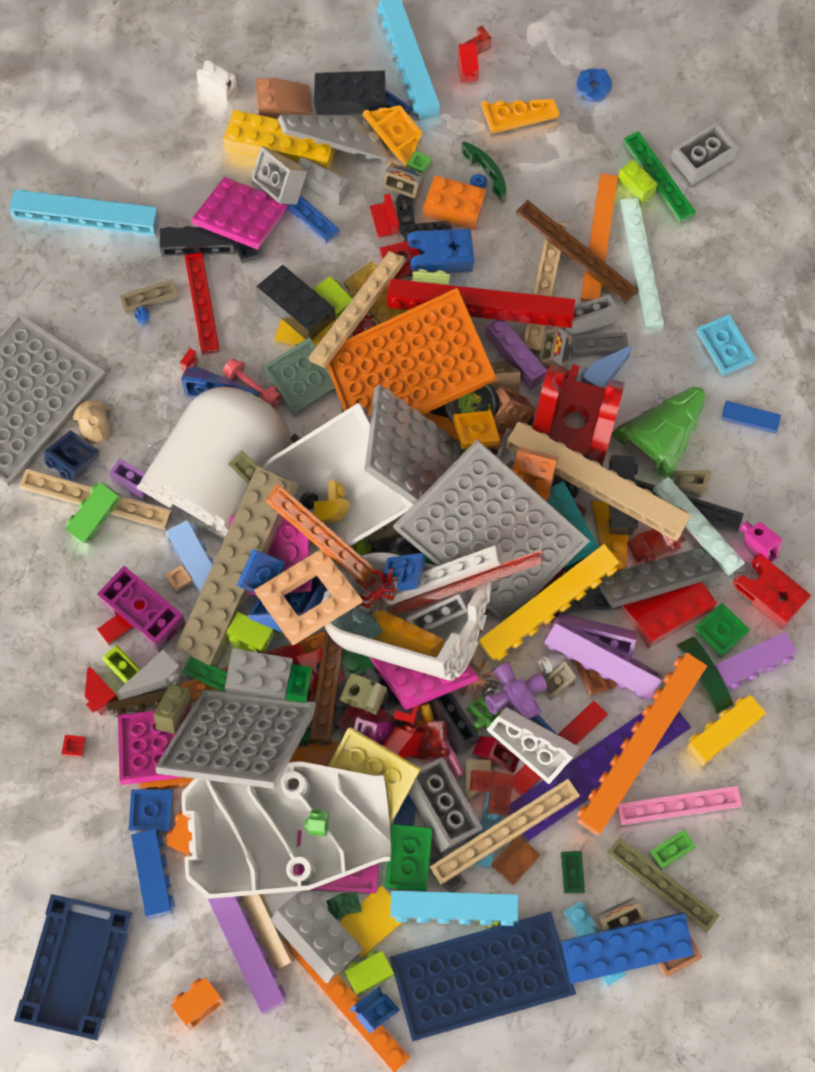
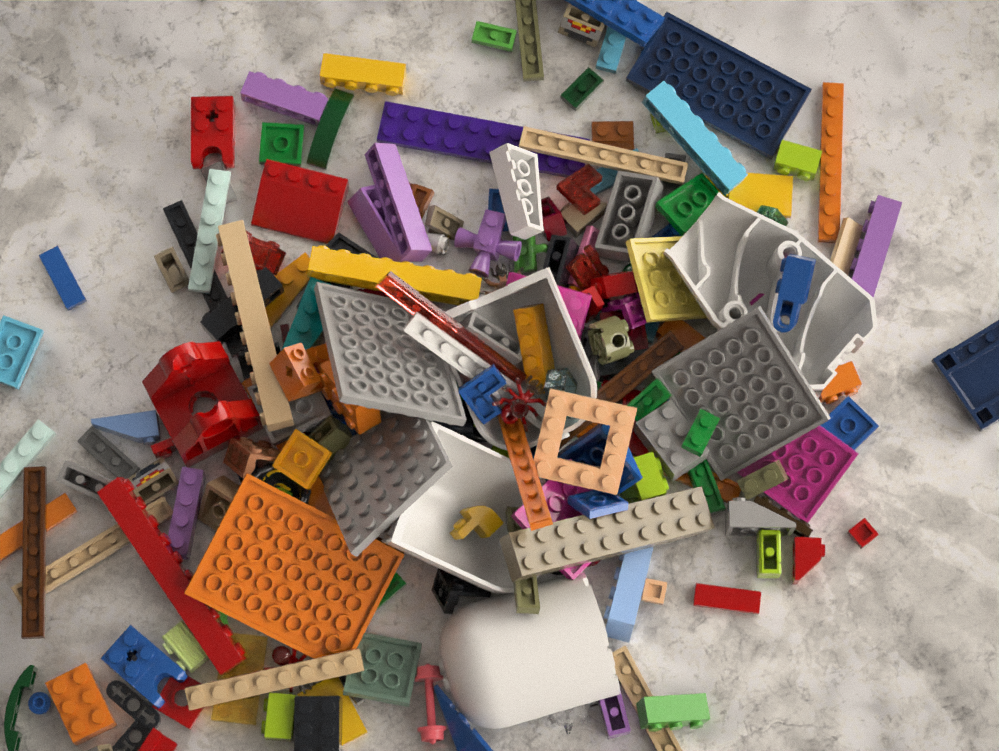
camera: 135 degrees left, 5 degrees up
magenta plate [97,566,186,652] -> none
blue brick [131,829,175,920] -> none
orange brick [171,977,224,1030] -> none
light grey brick [270,890,363,984] -> none
black plate [300,491,318,510] -> none
bright green plate [305,809,329,837] -> none
blue plate [350,986,400,1034] -> none
red tile [508,700,608,796] -> none
orange brick [577,653,707,836] -> none
dark grey plate [598,547,721,608] -> none
bright green cone [611,387,706,479] -> none
bright pink plate [617,786,742,826] -> none
dark pink torso [740,521,782,562] -> none
none -> green plate [681,409,720,457]
none -> blue brick [773,254,816,333]

